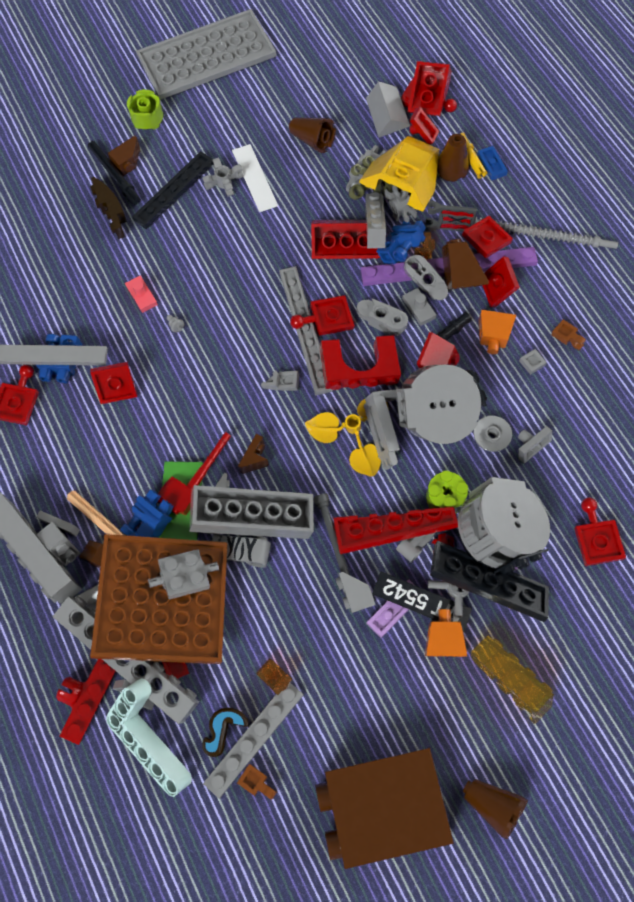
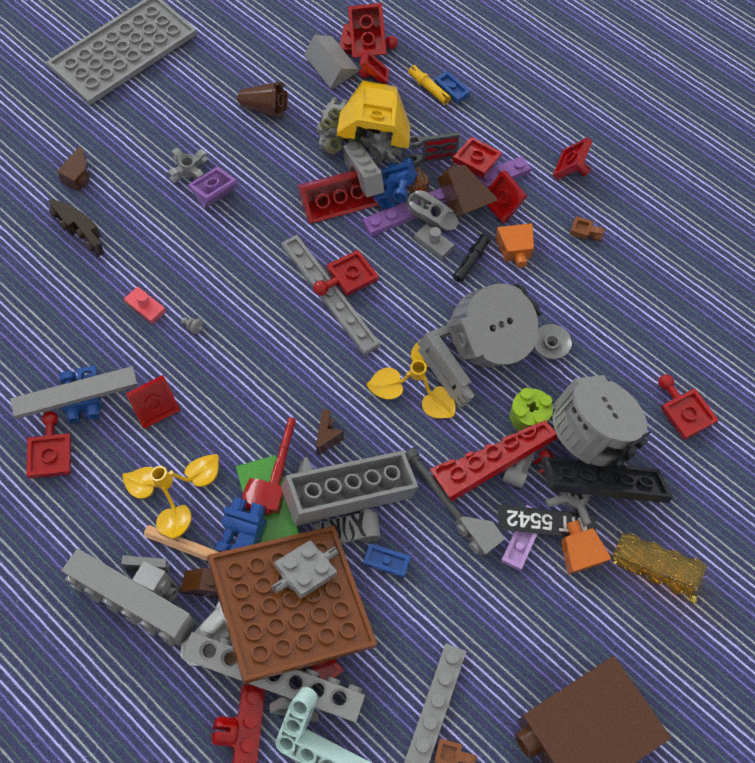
camera: 25 degrees left, 5 degrees down
black axle [88,140,141,205] -> none
lime brick [127,89,163,129] -> none
black plate [132,151,214,229] -> none
dark brown animal [202,708,249,757] -> none
white sticker [232,144,278,212] -> none
clear orange bracket [256,658,292,695] -> none
light grey slope [261,370,299,391] -> none
red arch [320,335,401,390] -> none
light grey piece [357,298,408,336] -> none
slope [417,332,460,369] -> none
reddish brown cone [437,134,469,182] -> none
reddish brown cone [463,779,528,839] -> none
light grey hose [473,217,618,249] -> none
light grey tile [518,426,552,464] -> none
light grey plate [519,349,547,375] -> none
none -> yellow plant [123,454,219,539]
none -> medium lavender slope [188,167,238,209]
none -> blue plate [363,543,411,578]
none -> red tile [552,137,593,180]

